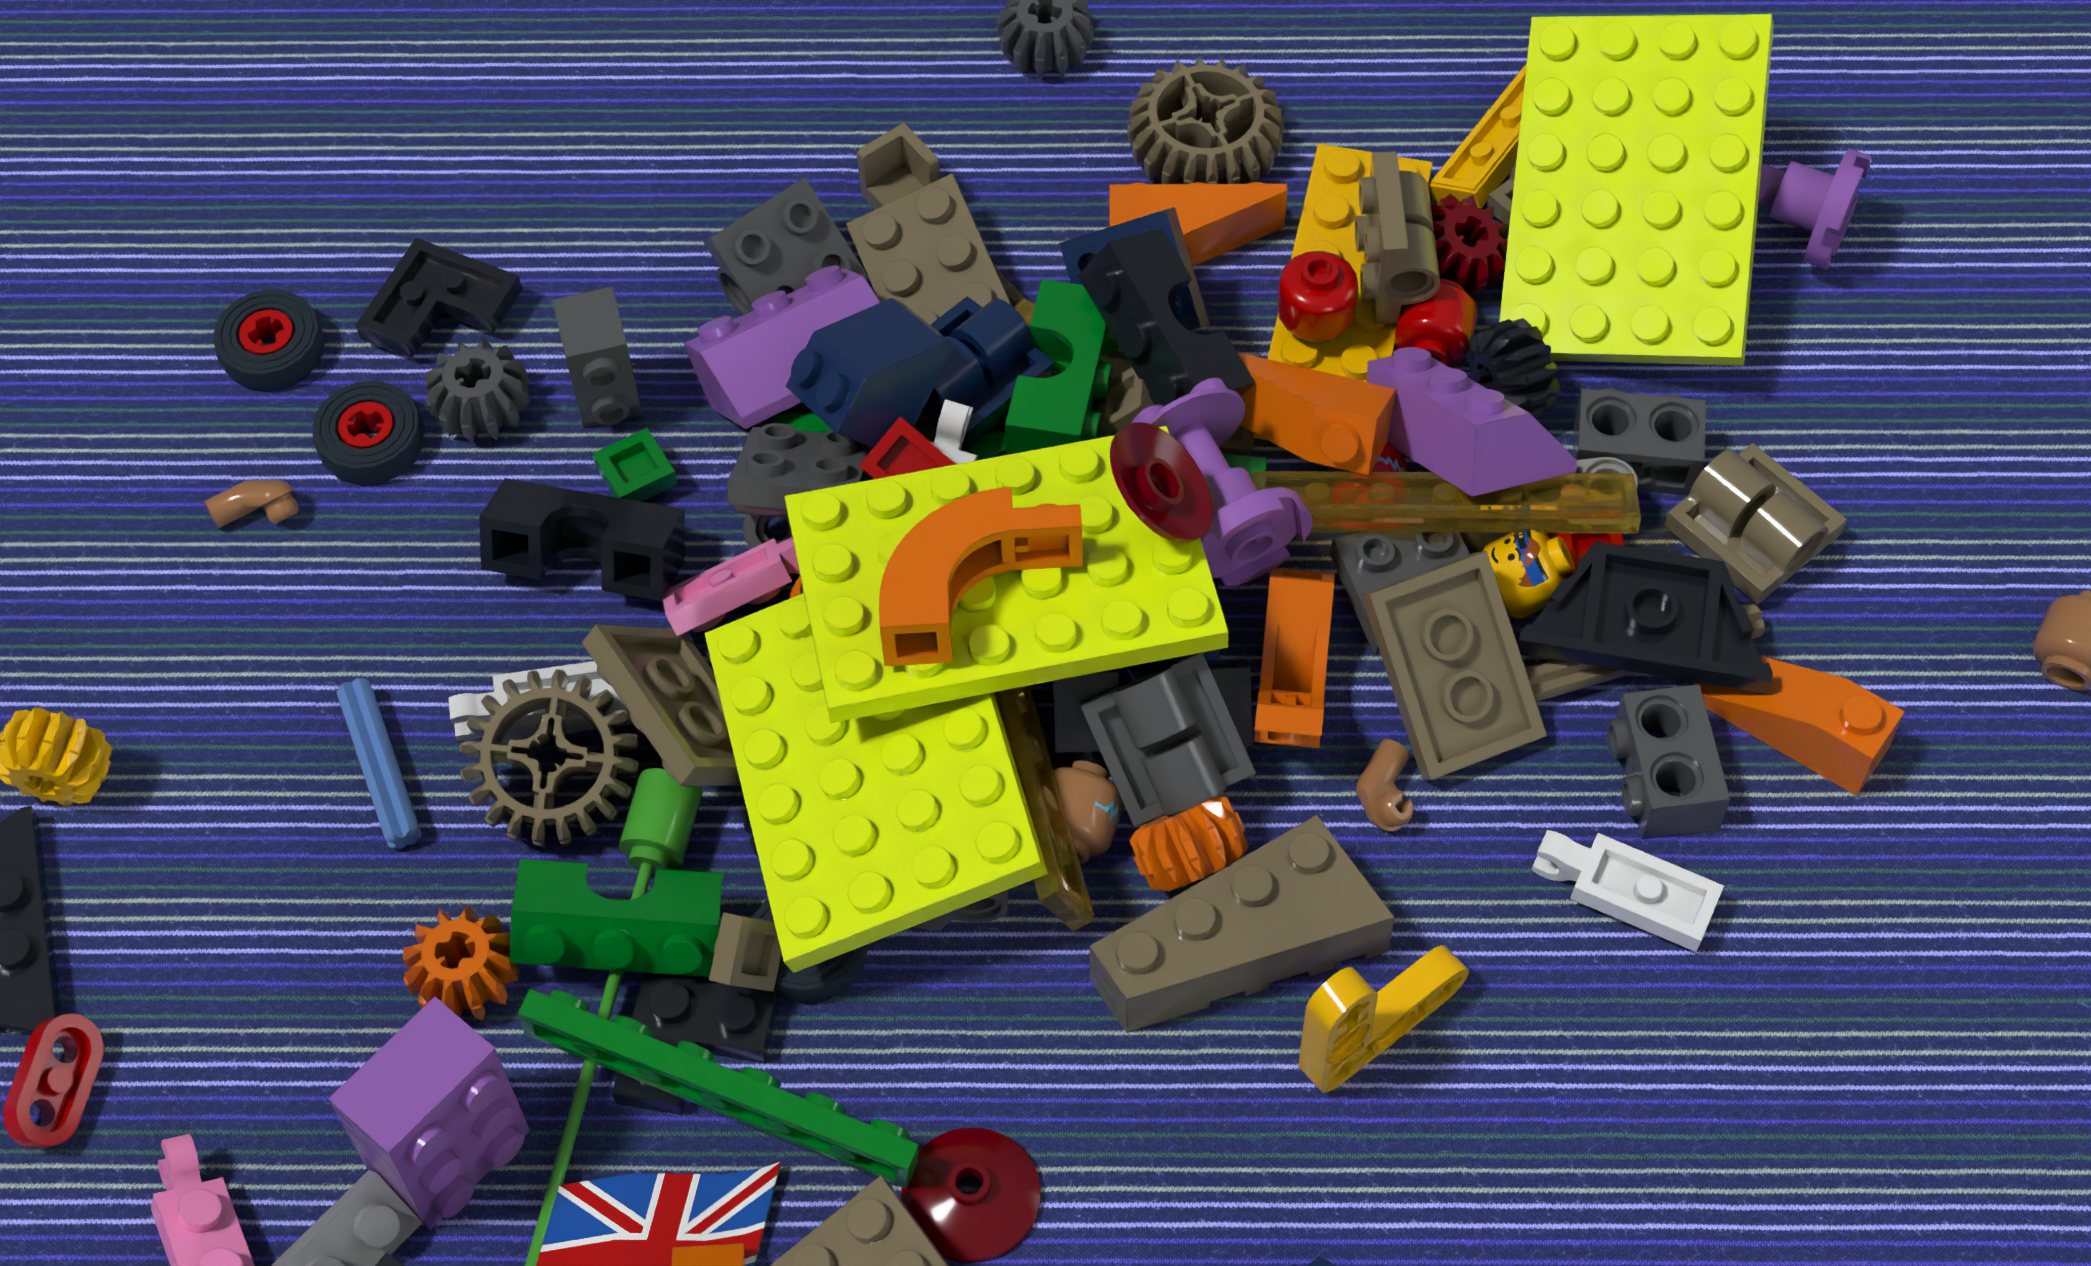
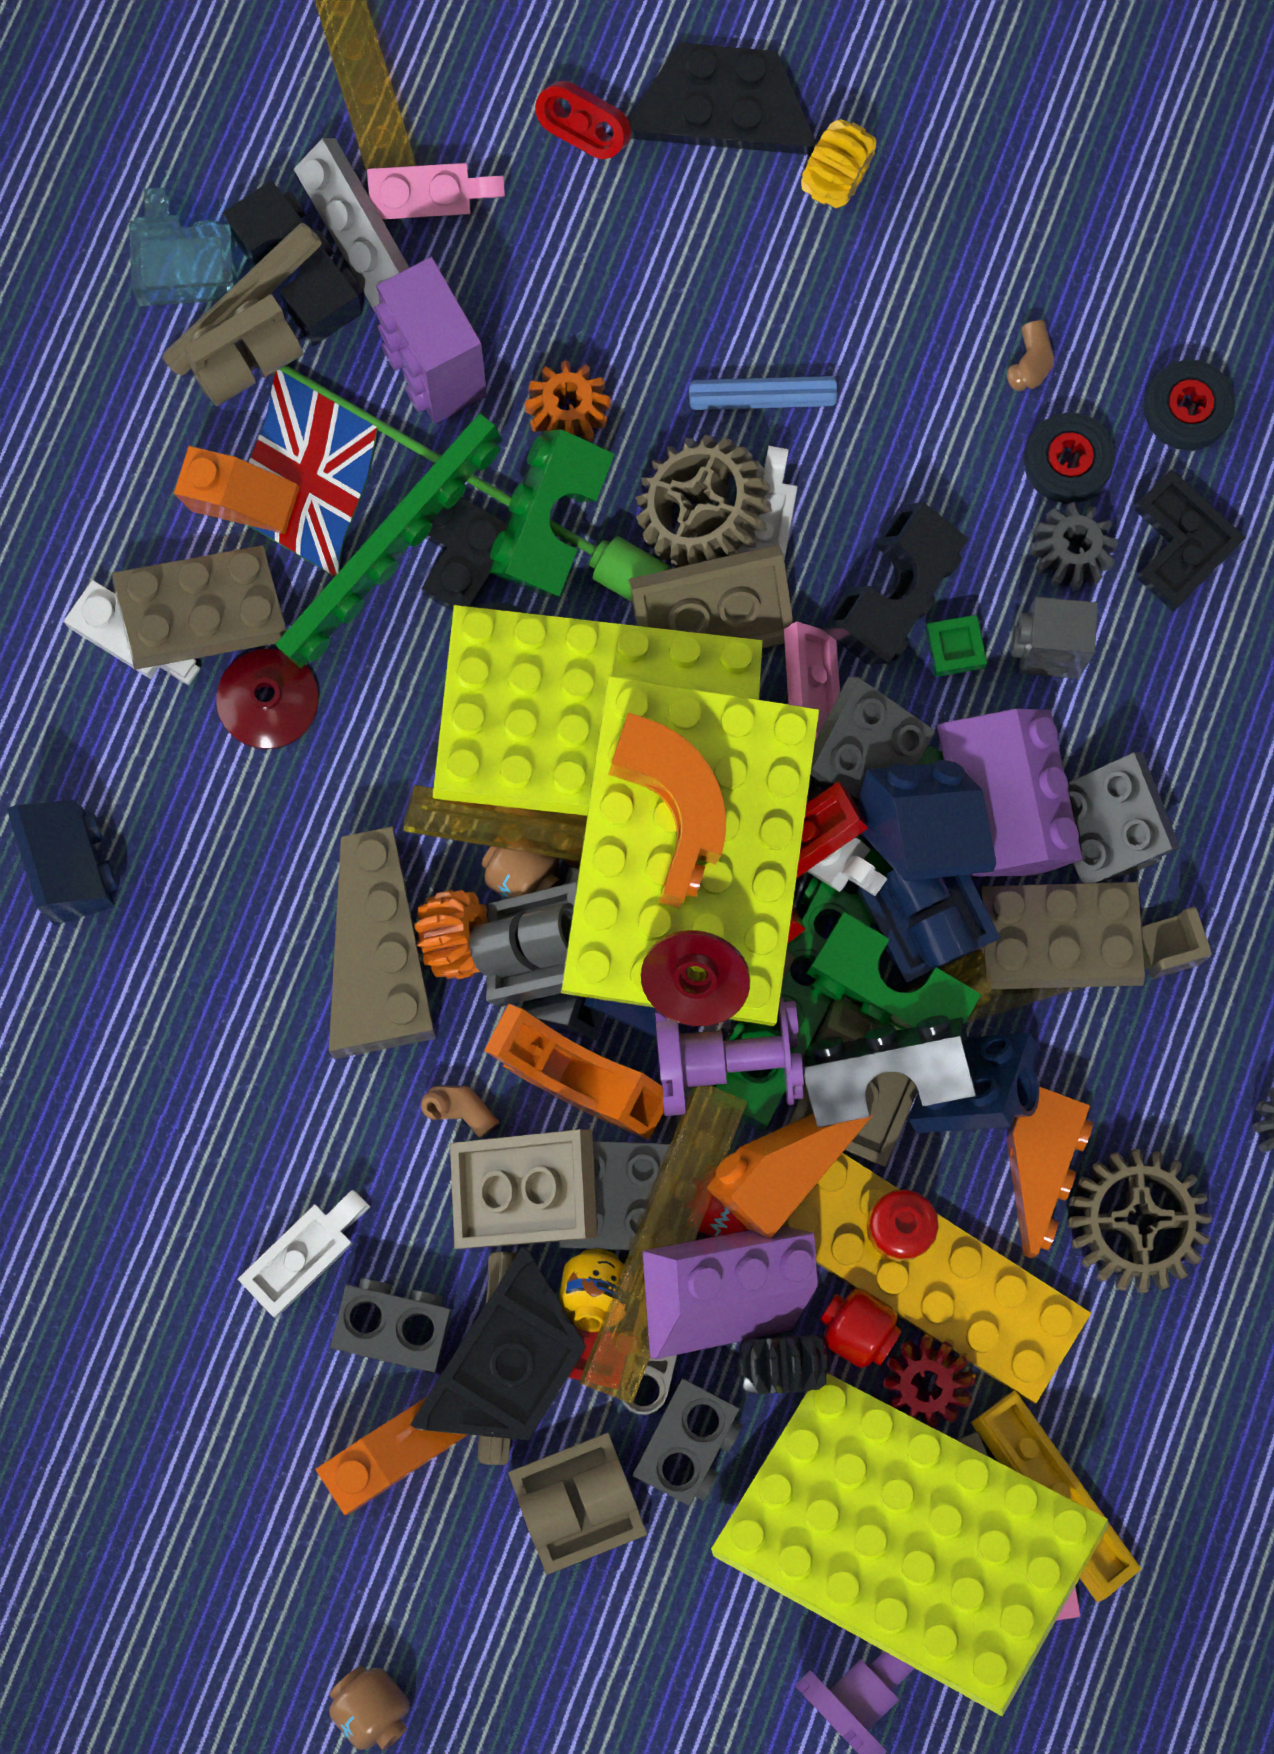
camera: 105 degrees right, 20 degrees up
dark tan plate [709,912,781,992] -> none
yellow beam [1298,945,1469,1093] -> none
dark tan plate [1355,151,1440,324] -> none

